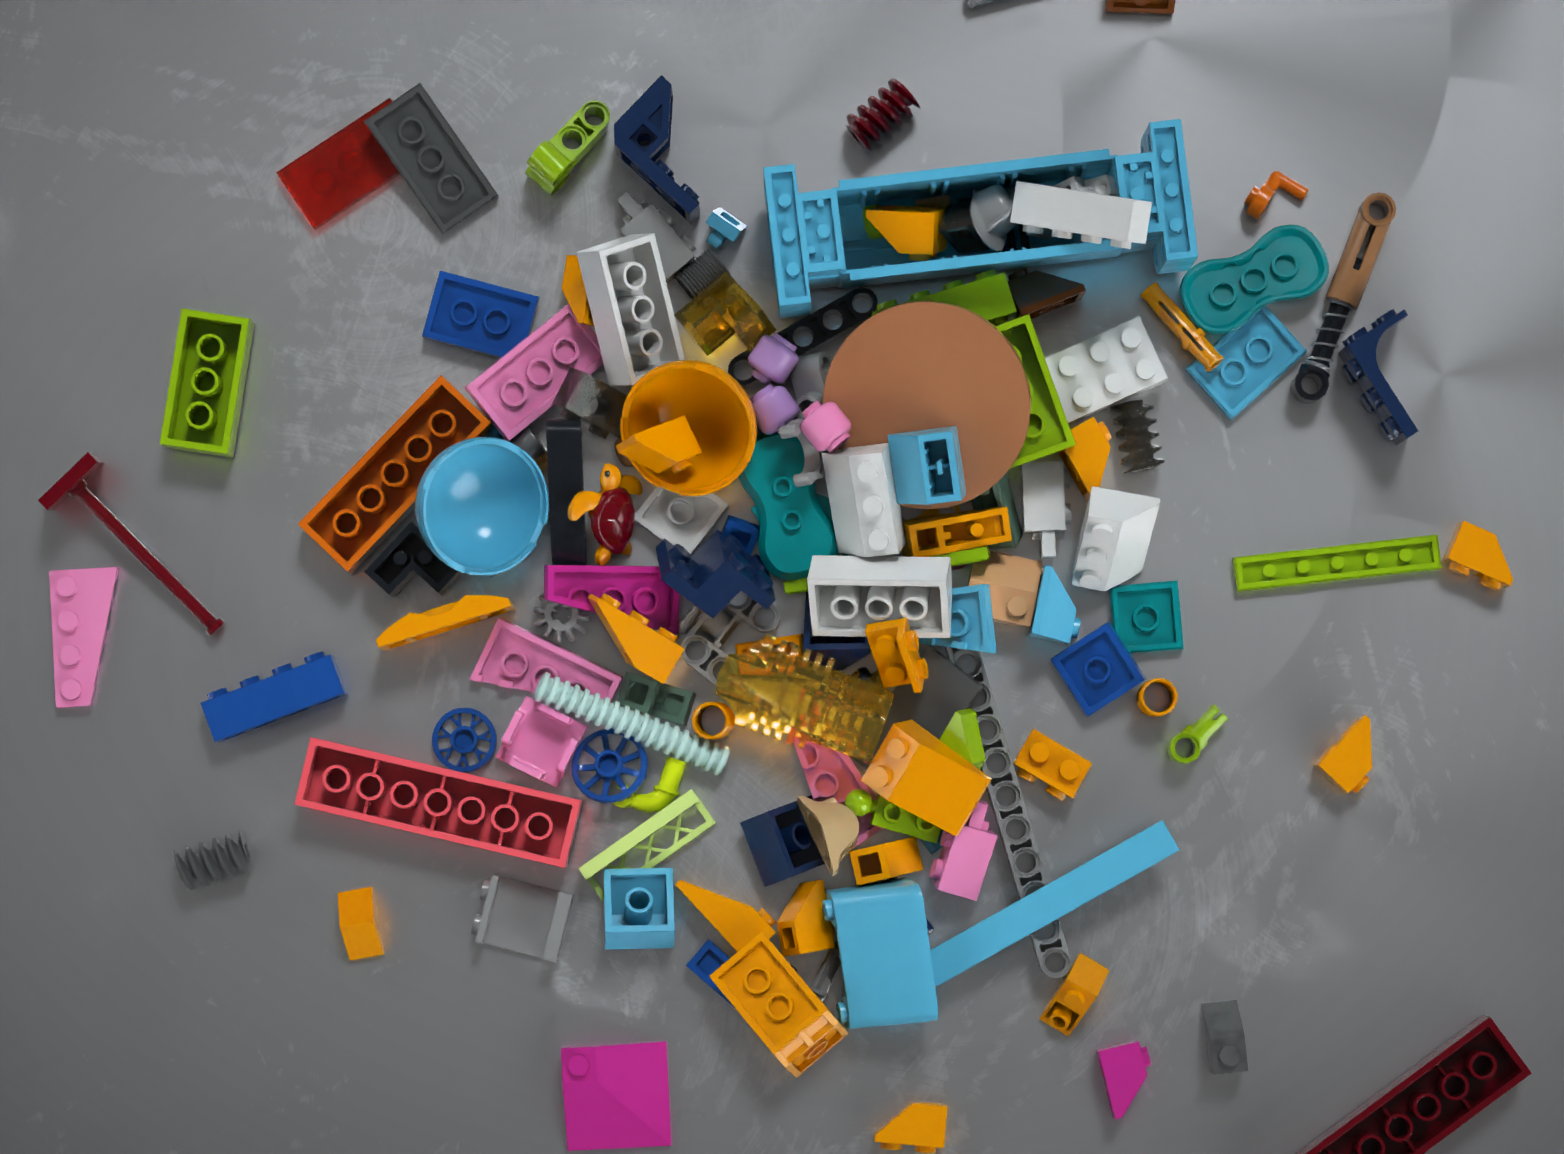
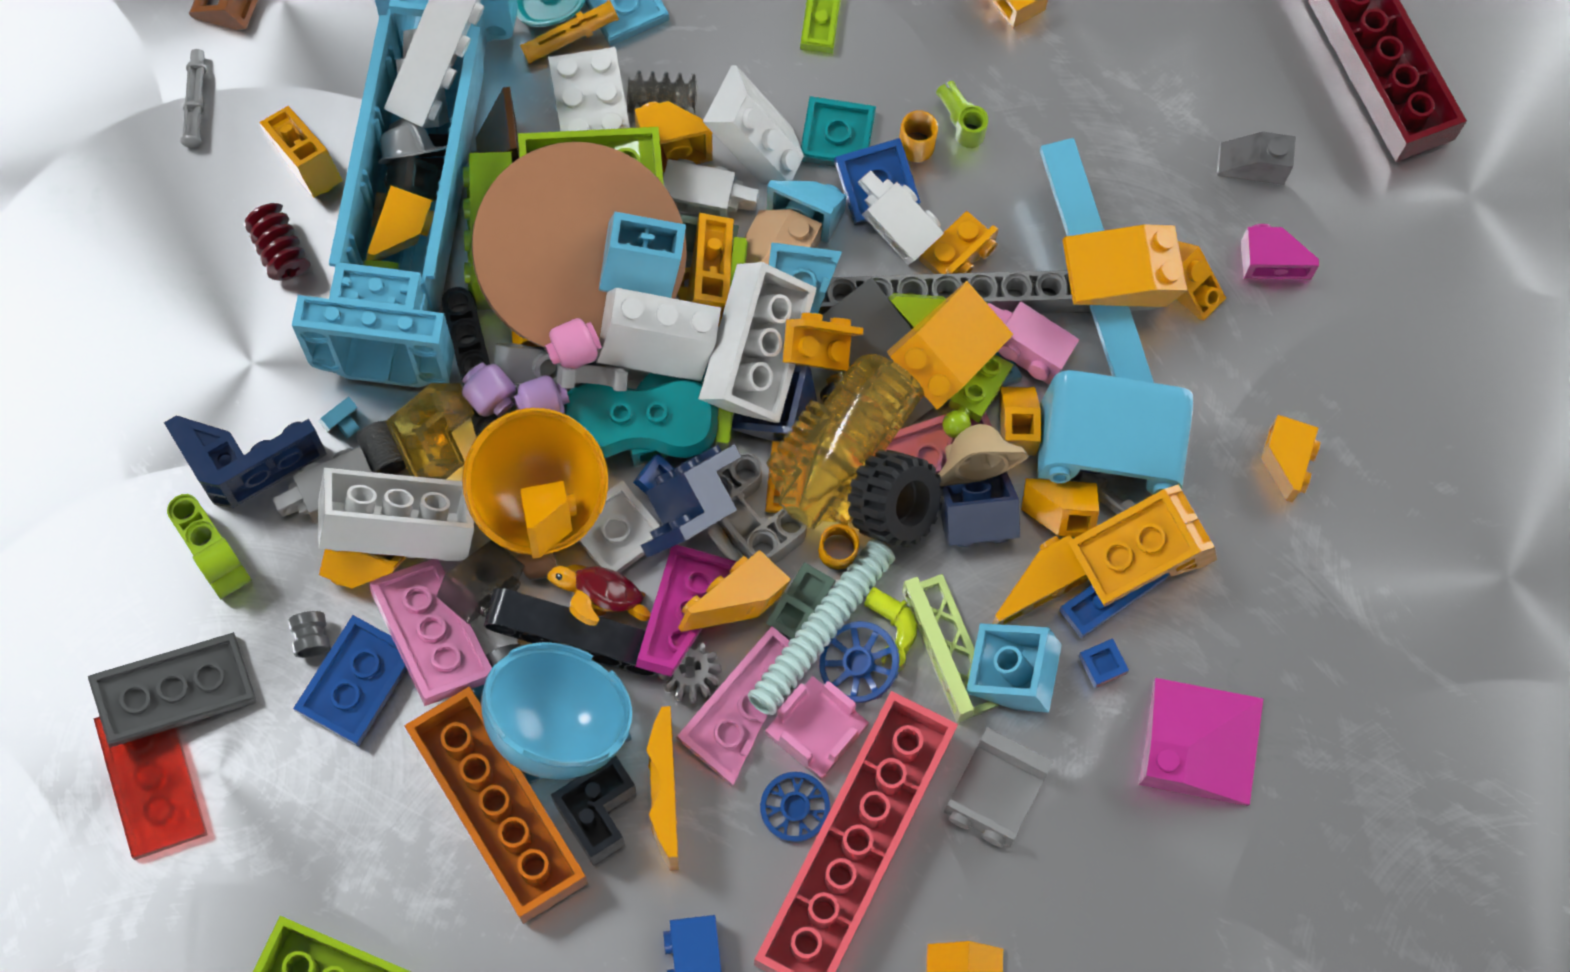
camera: 80 degrees left, 15 degrees down
none -> light orange slope [259,105,343,198]
none -> dark grey wheel [288,611,331,658]
none -> black tyre [847,450,943,547]
none -> white hinge [858,171,944,265]
none -> light orange slope [1062,224,1187,307]
none -> blue plate [1078,638,1129,688]

